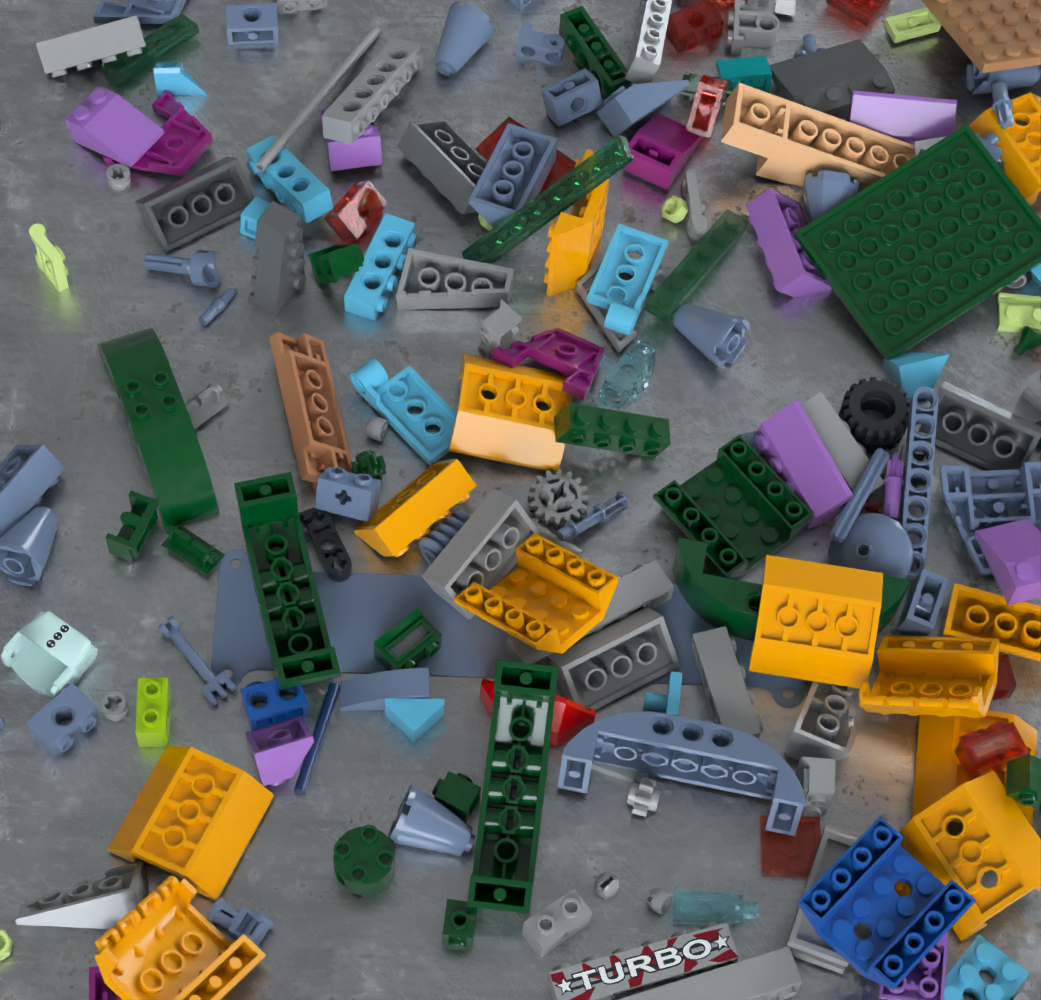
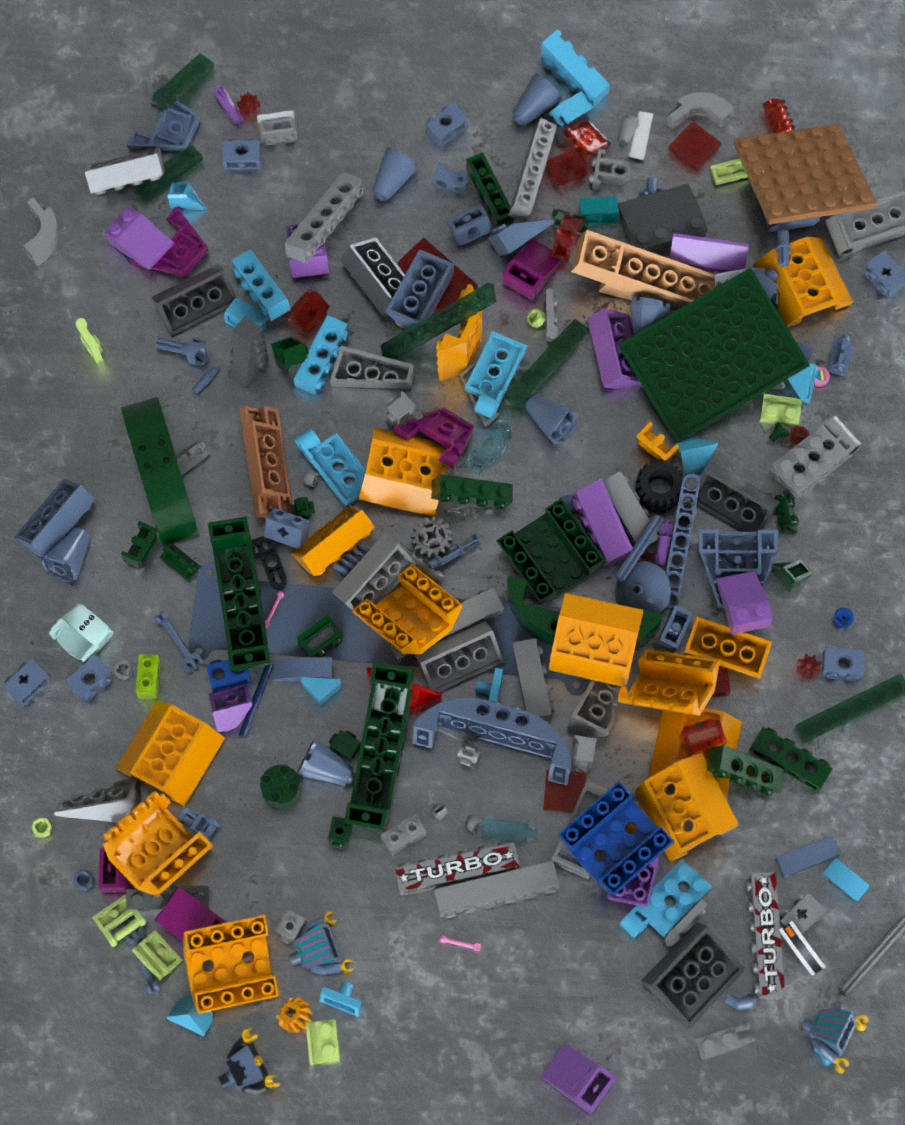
camera: 10 degrees right, 10 degrees up
light grey bush [106,164,131,191] -> none
light grey piece [255,26,381,172] -> none
none -> bright pink hinge [265,591,284,629]
none -> light orange window [636,422,679,463]

